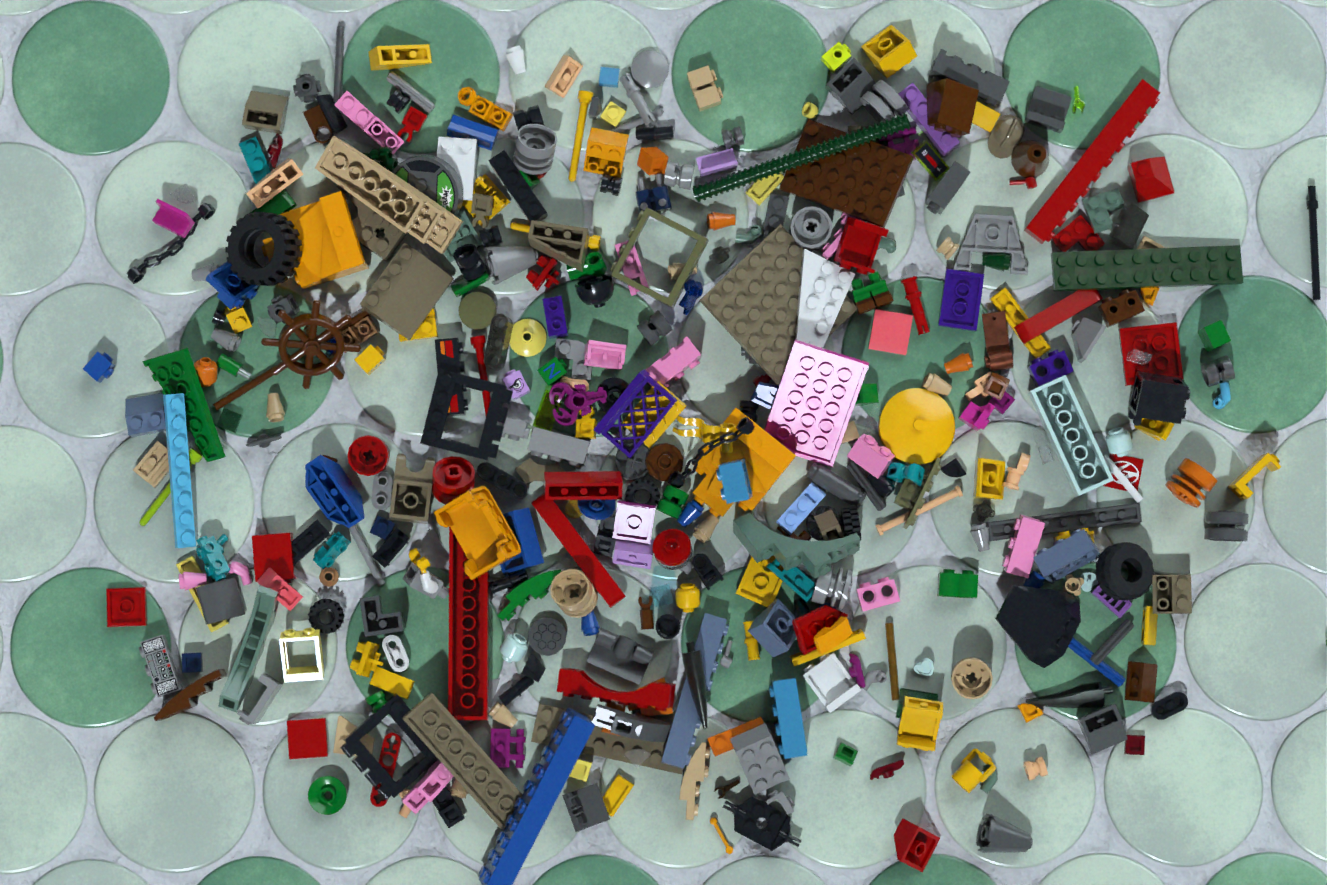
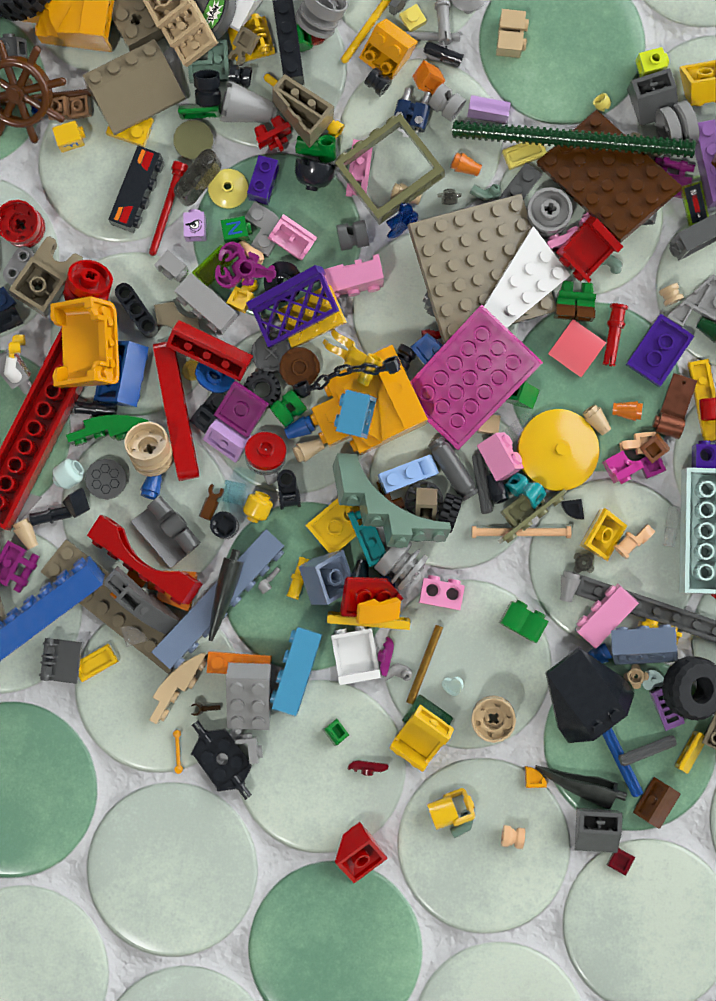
camera: 25 degrees right, 0 degrees up
black hinge [420,369,513,461] -> none
light yellow panel [569,759,592,782] -> none
flat silver wheel [721,126,744,149] -> none
dark grey cone [976,814,1033,853] -> none
black plate [1150,692,1188,720] -> none

